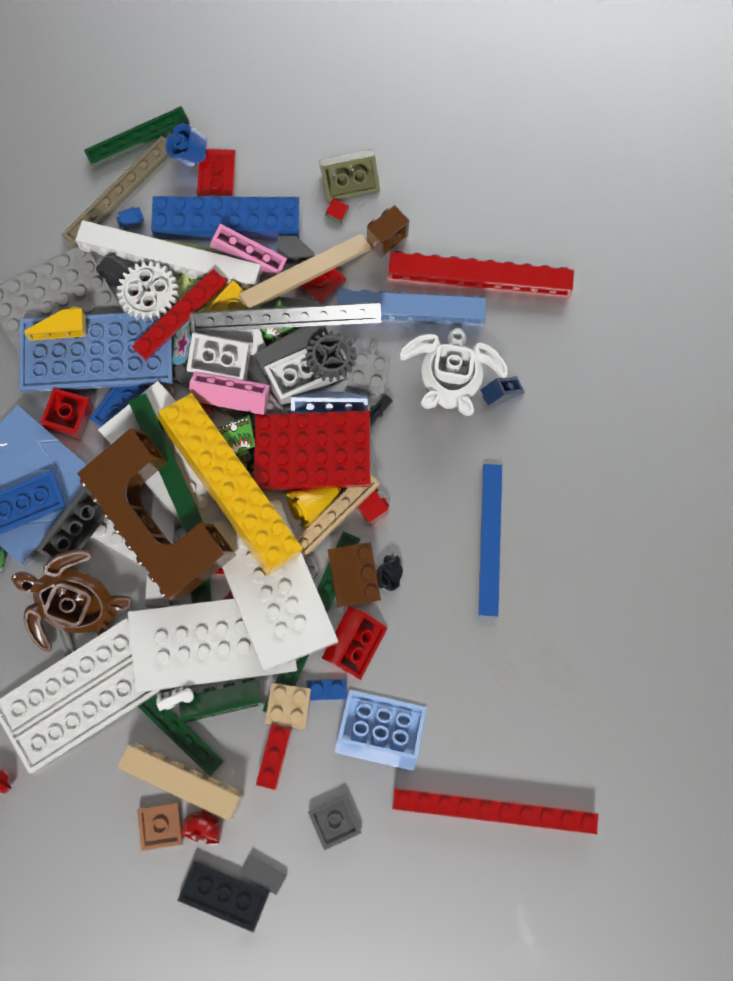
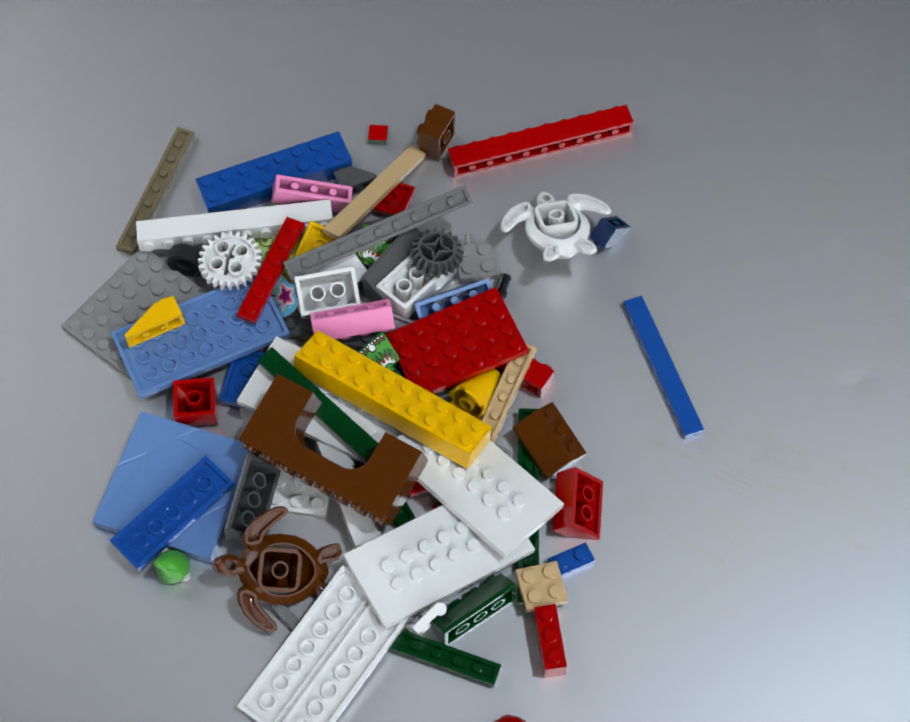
camera: 20 degrees left, 15 degrees down
dark green plate [84,106,190,168] -> none
blue brick [116,206,144,230] -> none
tan brick [117,743,244,821] -> none
blue brick [165,123,207,167] -> none
red plate [197,149,236,197] -> none
dark grey plate [308,795,361,850] -> none
olive slope [319,150,380,201] -> none
light blue slope [335,690,427,771] -> none
medium blue brick [337,289,486,326] -> none
black hair [376,554,403,592] -> none
red brick [392,788,599,835] -> none

